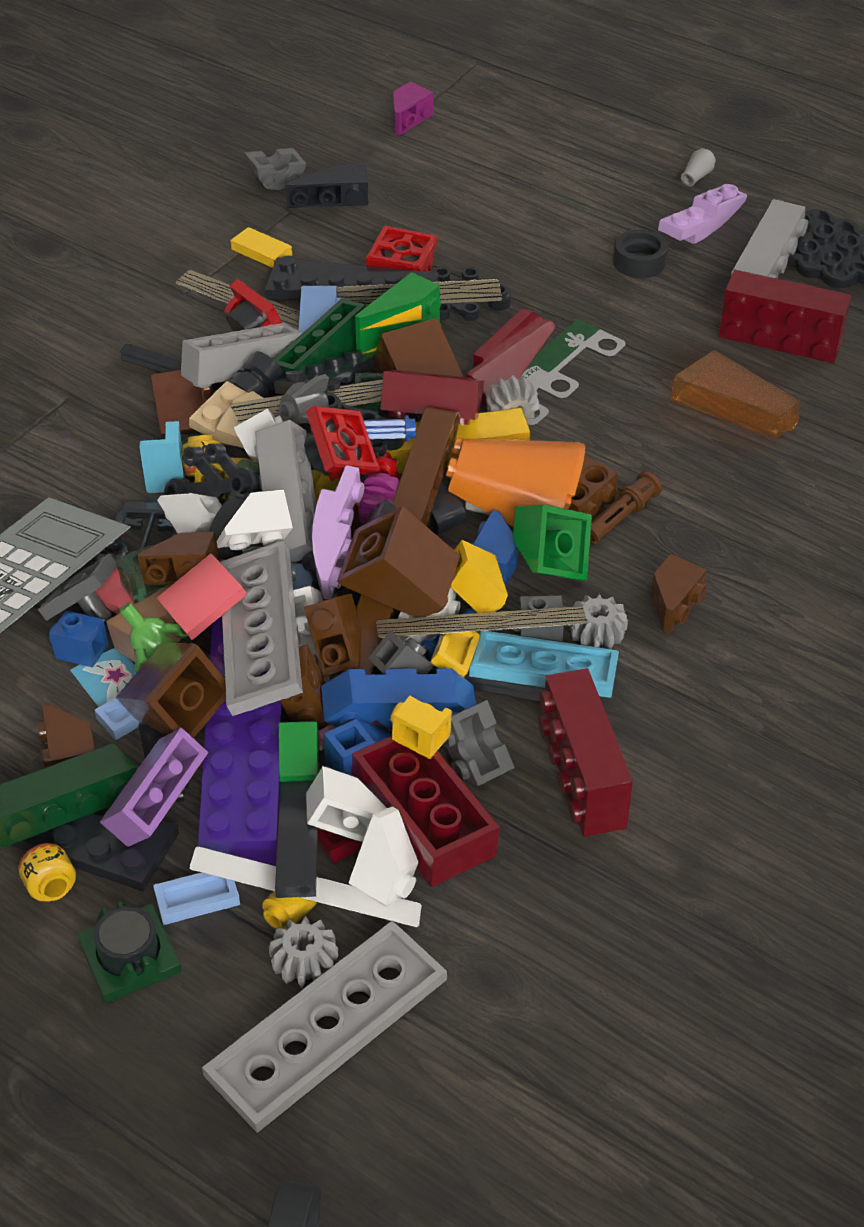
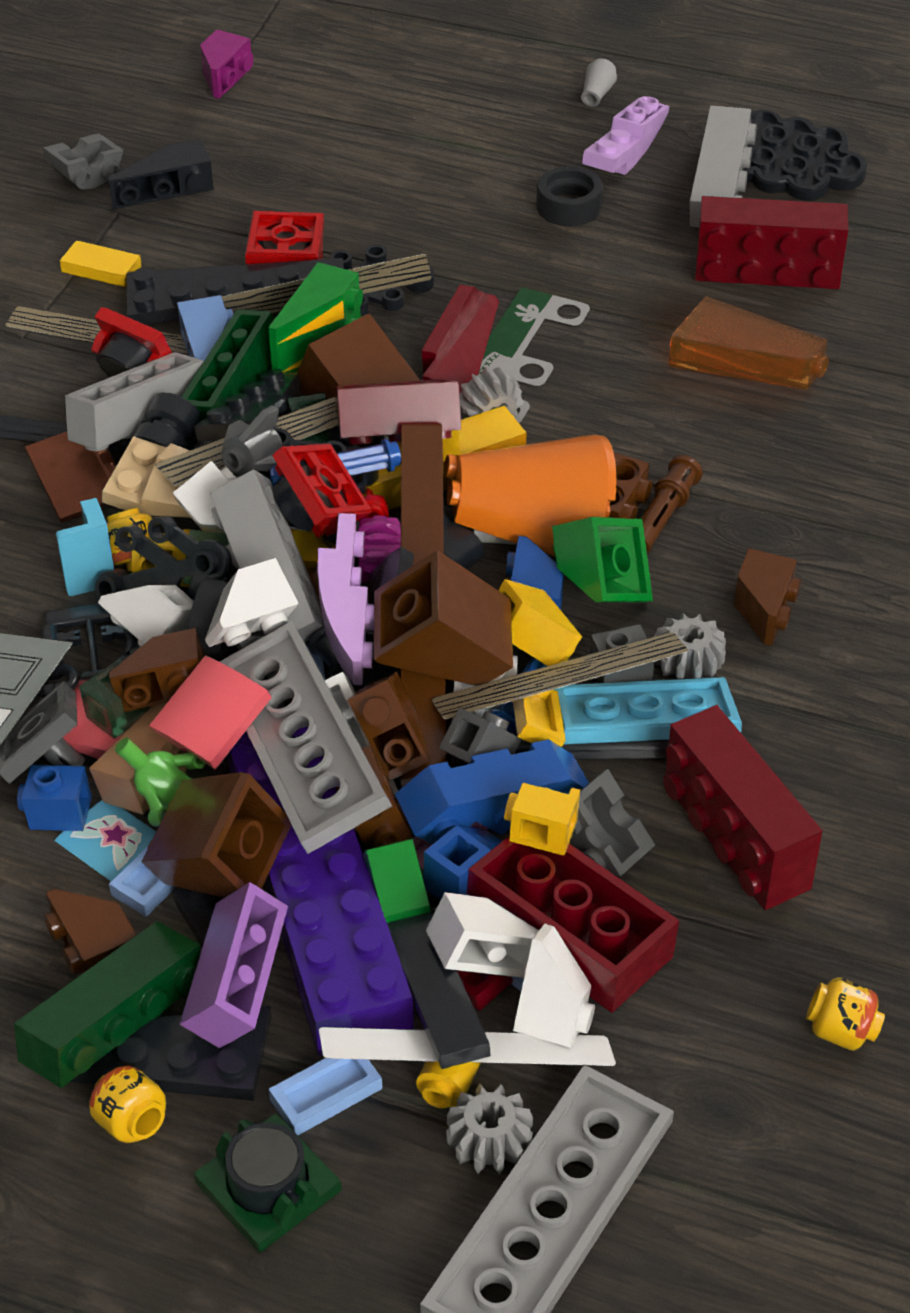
camera: 15 degrees left, 0 degrees up
none -> yellow head [806,977,885,1051]

